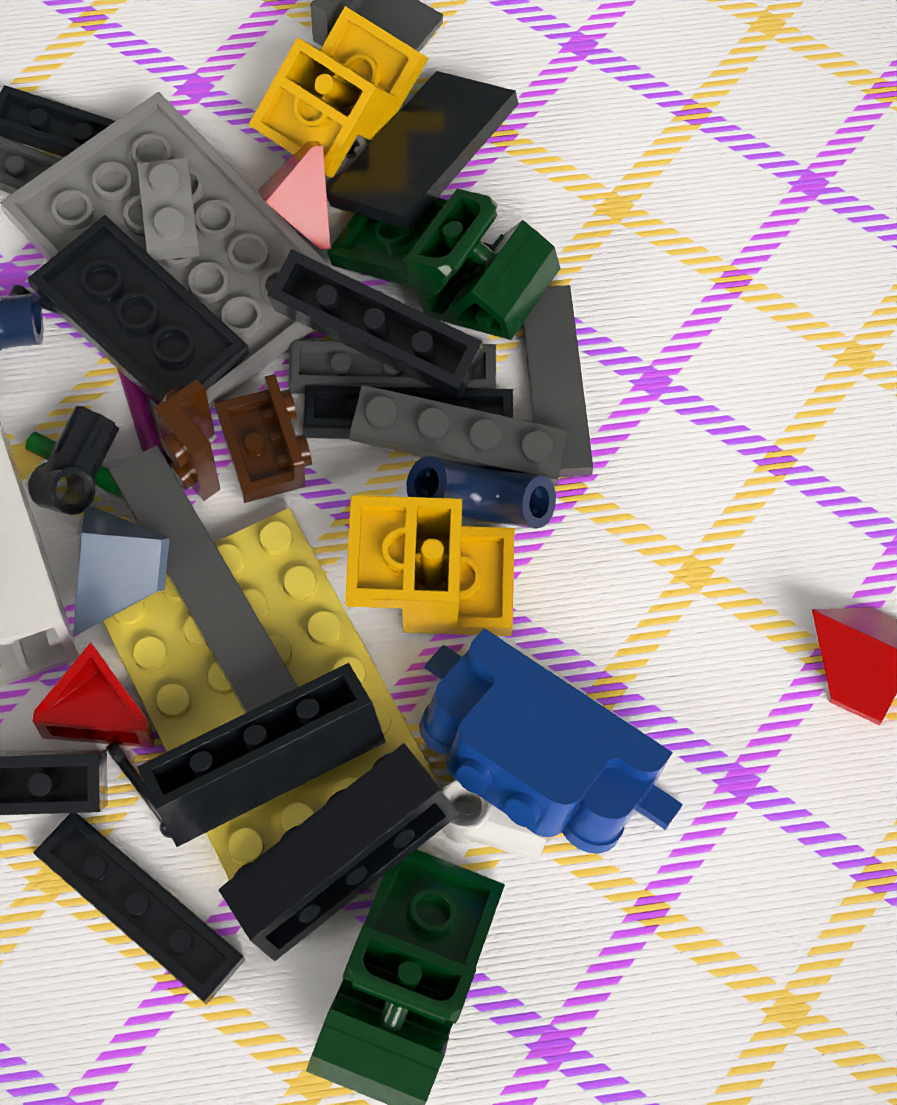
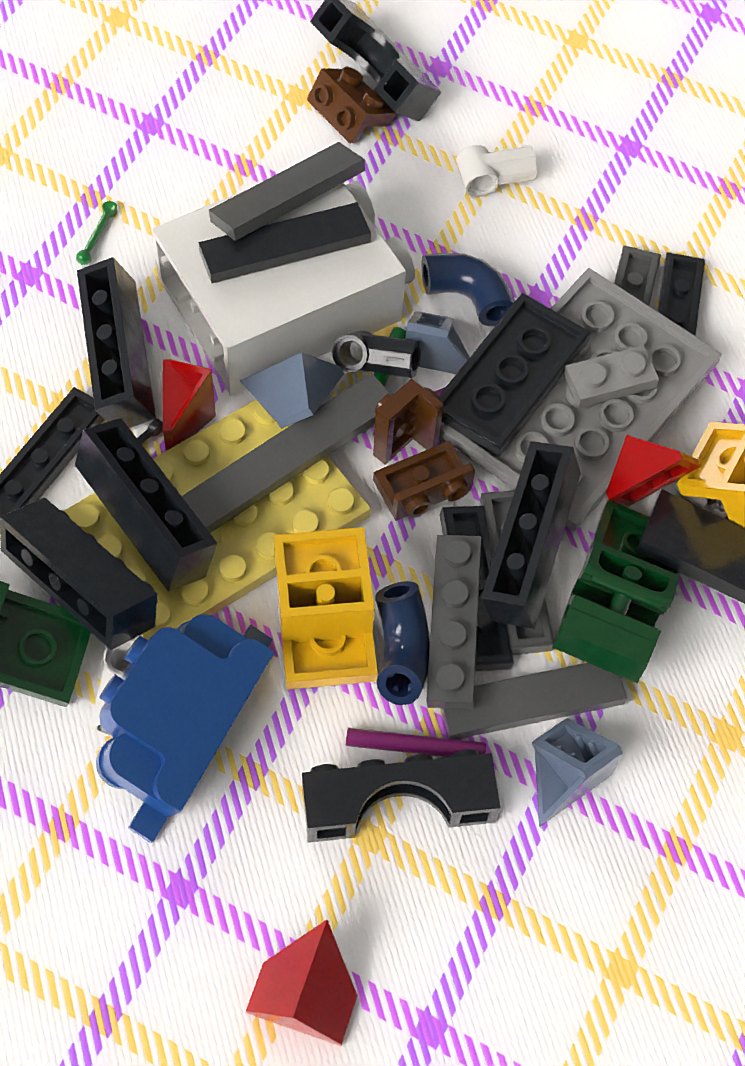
camera: 80 degrees right, 5 degrees down
none -> black arch [302,750,501,843]
none -> magenta bar [345,728,486,757]
none -> sand blue slope [405,311,470,374]
none -> sand blue slope [531,718,623,827]

